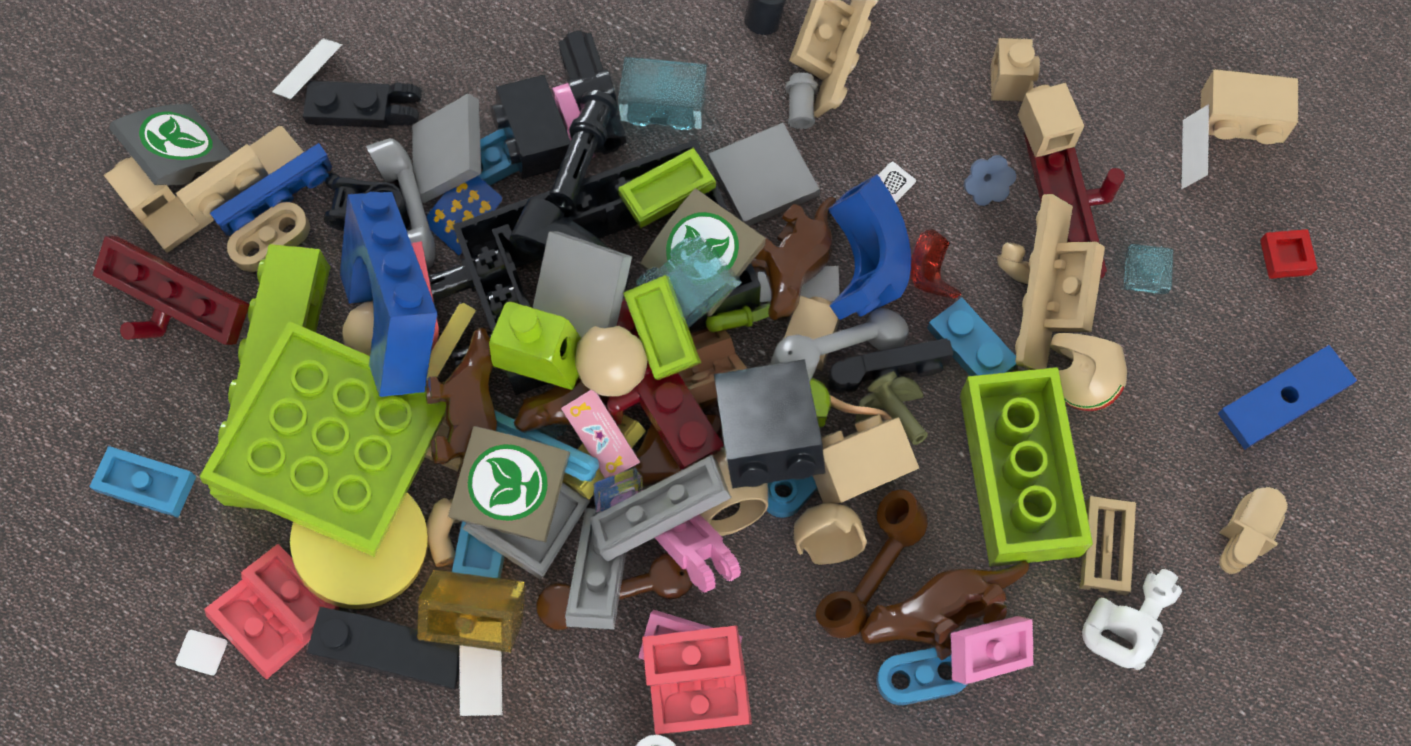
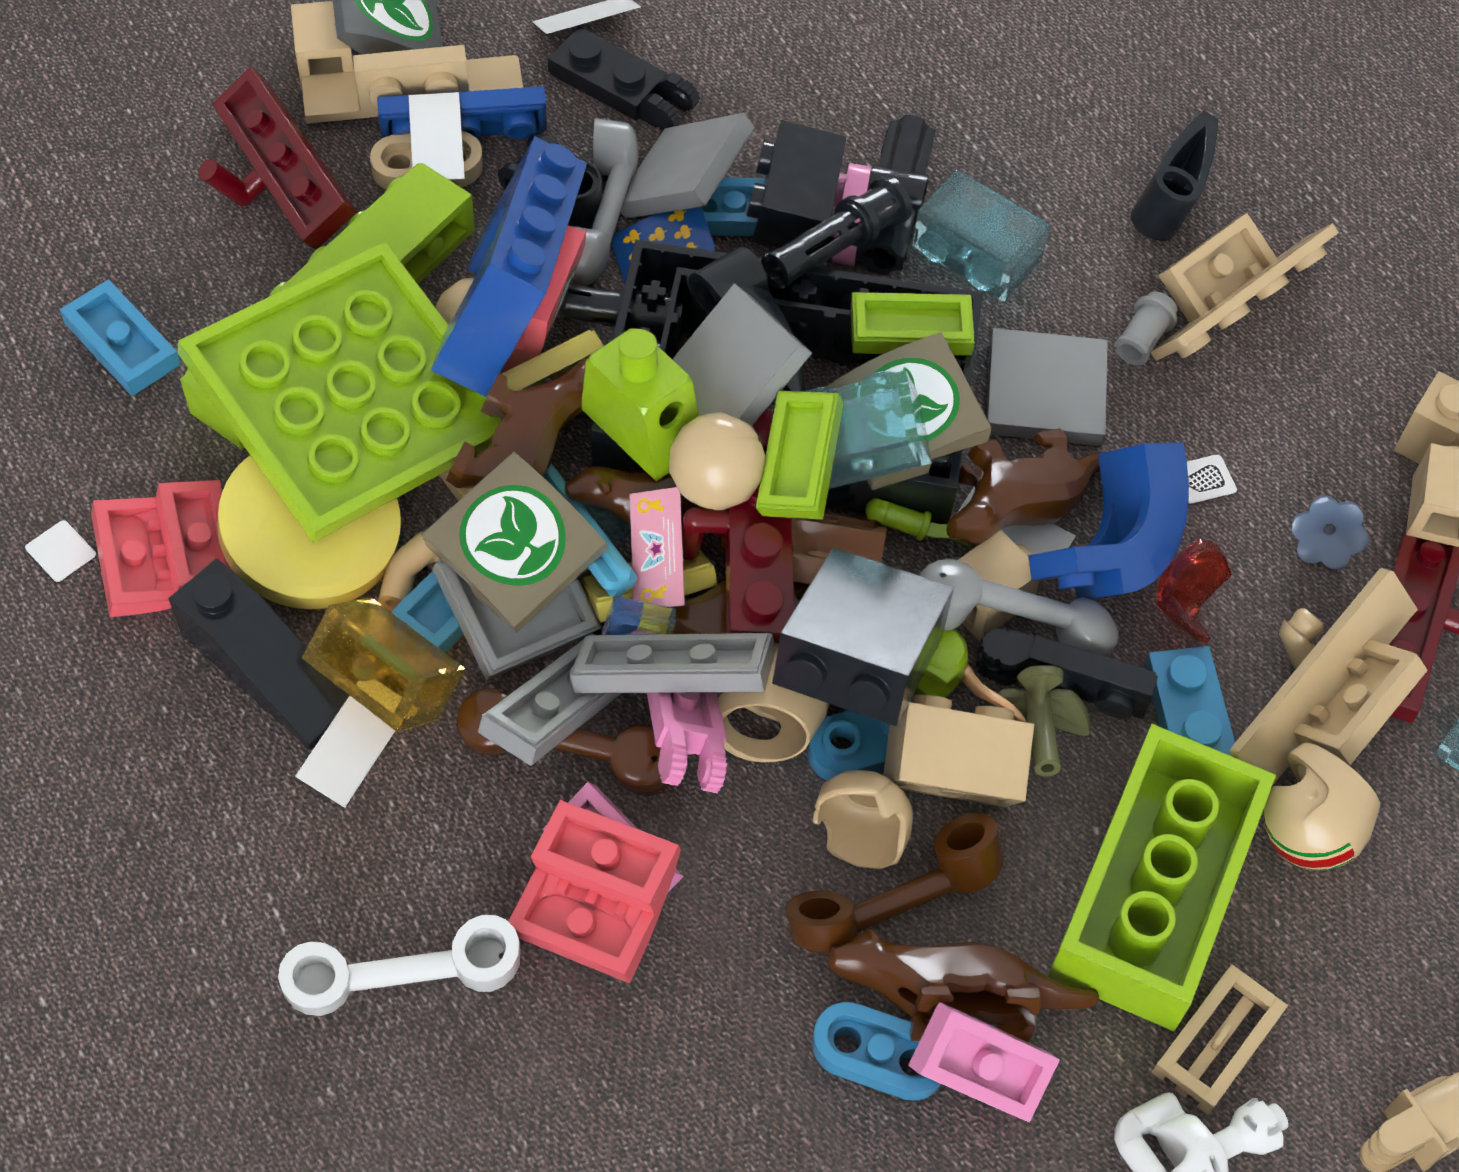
camera: 25 degrees right, 10 degrees down
none -> white sticker [408,92,465,180]

